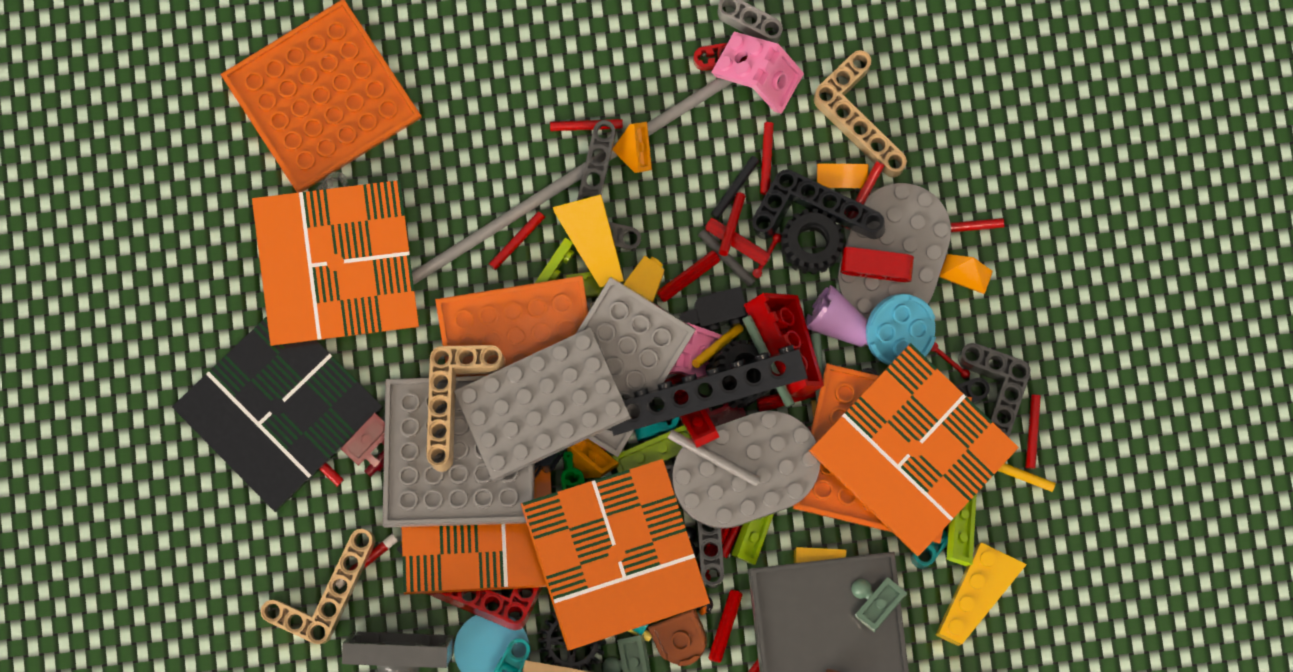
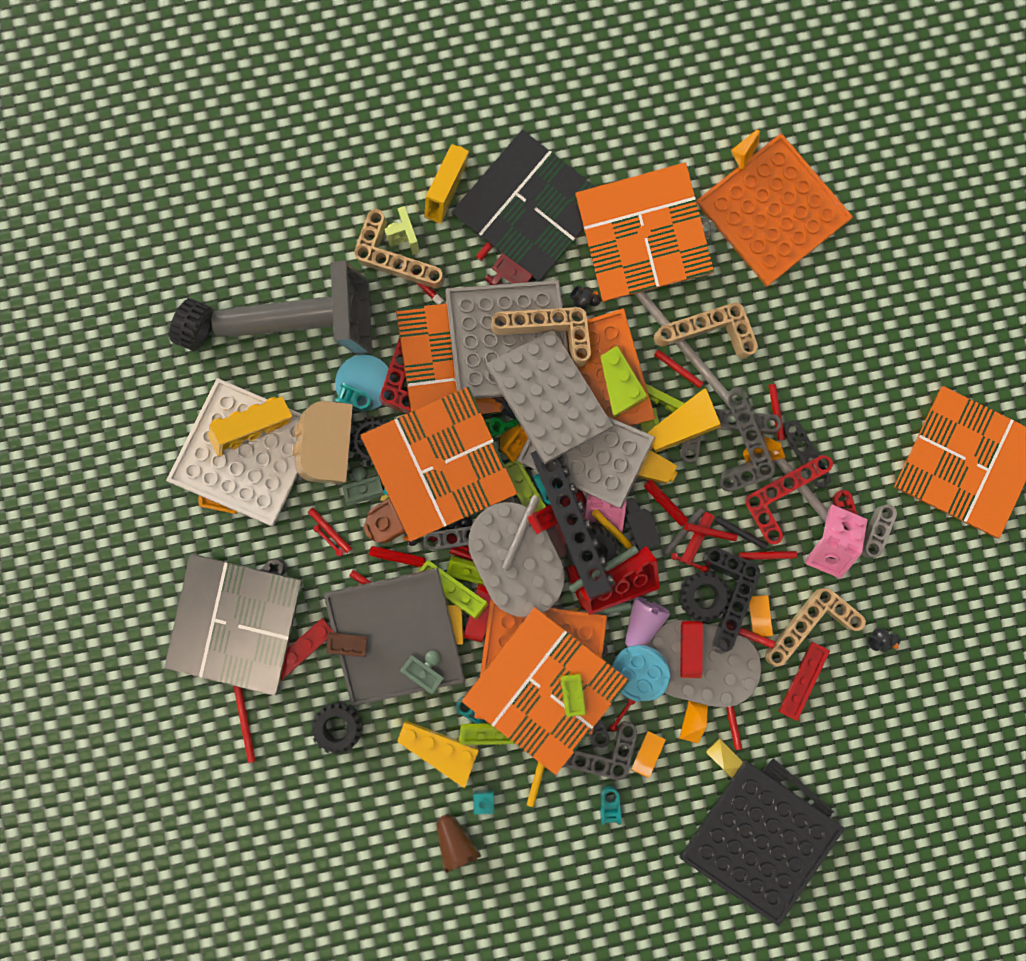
camera: 85 degrees right, 5 degrees up
red bar [1026,394,1041,469] -> none
none -> yellowish green bracket [384,206,420,255]
none -> lime plate [418,560,488,620]
none -> yellow slope [424,144,469,224]
none -> reddish brown cone [436,813,482,873]
none -> red beam [463,584,492,643]
none -> teal brick [473,790,494,815]
none -> lime plate [560,674,586,717]
none -> black animal [570,285,601,310]
none -> lime wedge [600,346,649,418]
none -> teal piece [600,785,622,825]
none -> light orange slope [631,731,666,778]
none -> tan beam [654,303,758,359]
none -> black tile [679,760,845,926]
none -> light yellow slope [706,738,743,778]
none -> dark grey beam [720,387,775,492]
none -> light orange slope [731,130,760,169]
none -> red beam [745,455,833,544]
none -> black container [762,758,834,817]
none -> red plate [778,642,830,721]
none -> black beam [783,421,831,488]
none -> black animal [868,628,901,652]

